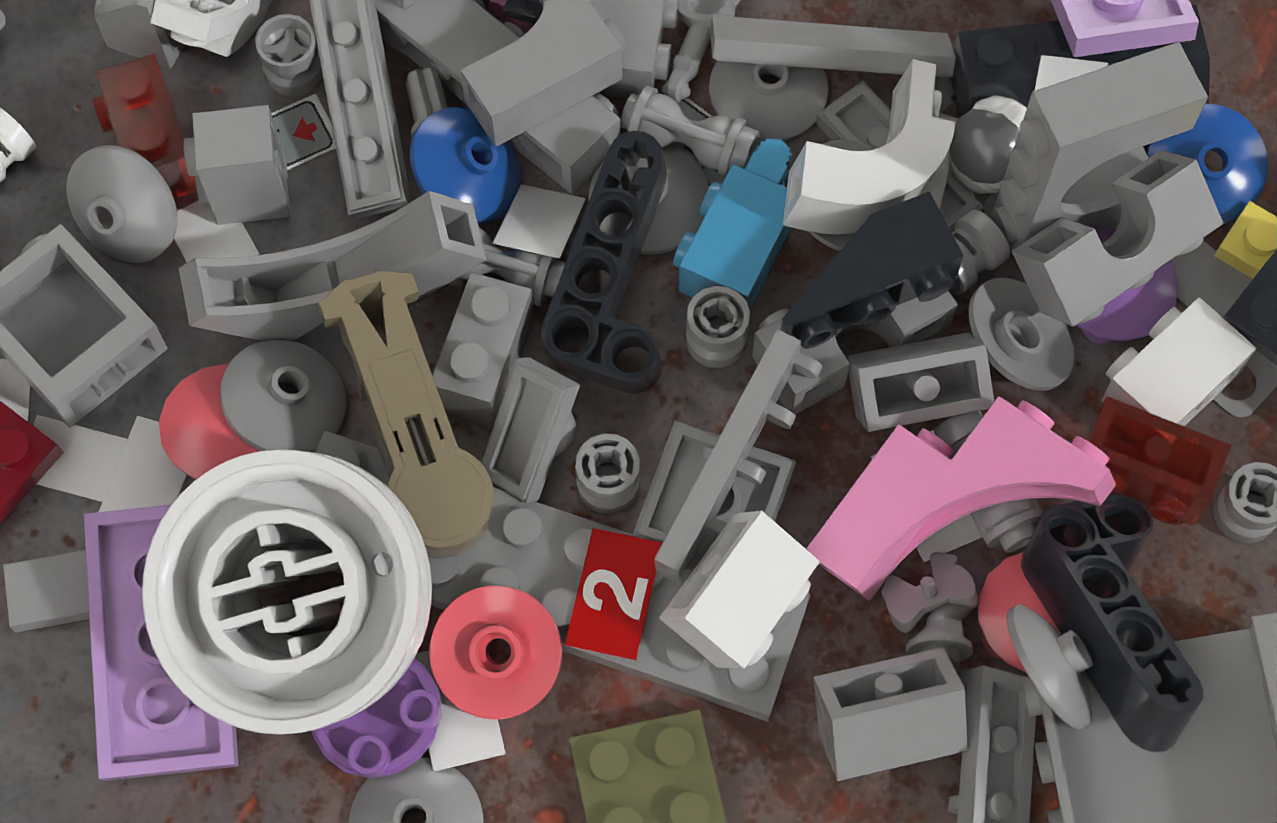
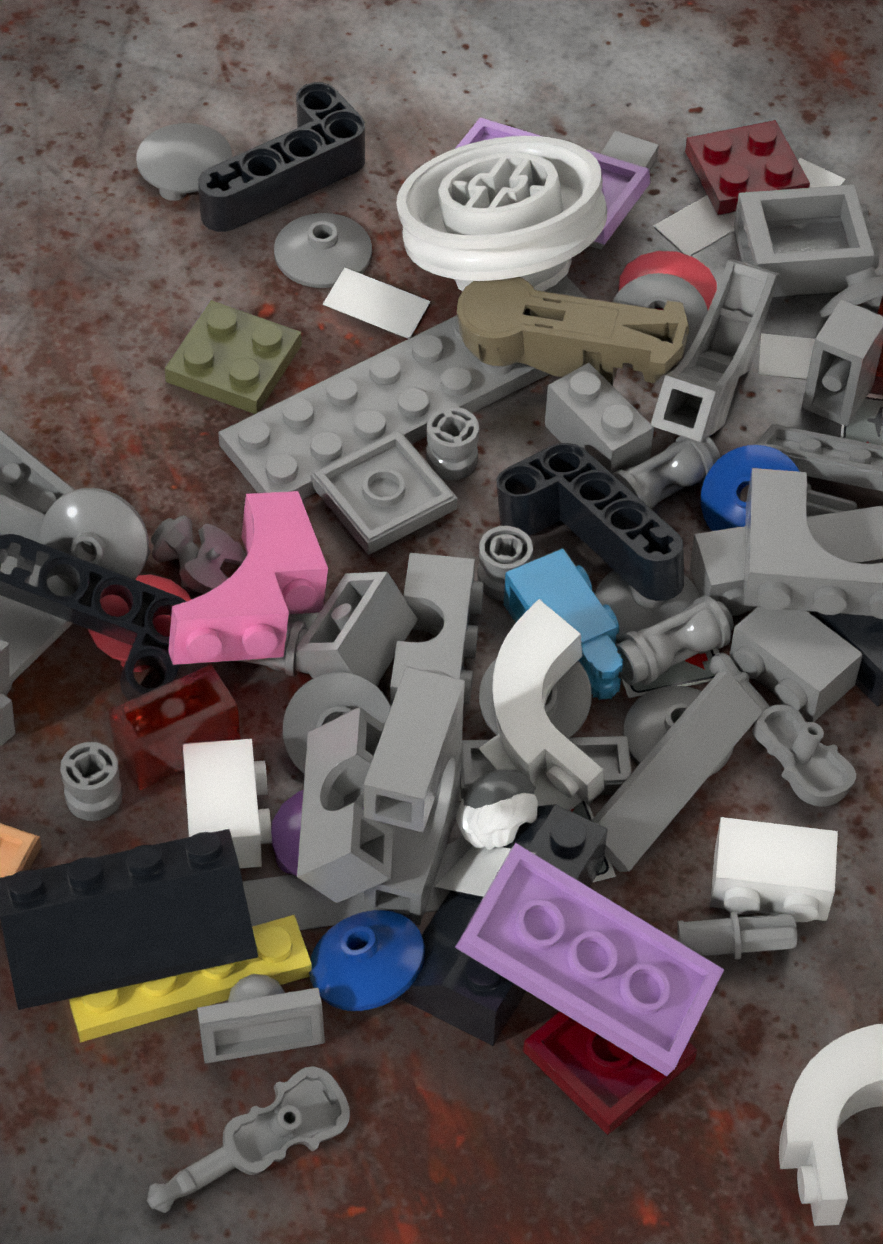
camera: 125 degrees right, 15 degrees down
white sticker [98,416,187,512] -> none
medium lavender dish [312,659,442,778] -> none
coral dish [429,585,562,719] -> none
light grey tile [481,357,580,503] -> none
white sticker [493,184,586,258] -> none
red sticker [564,528,663,661] -> none
light grey hinge [654,329,823,585] -> none
white brick [659,511,820,669] -> none
black slope [780,191,964,349] -> none
light grey brick [813,647,968,781] -> none

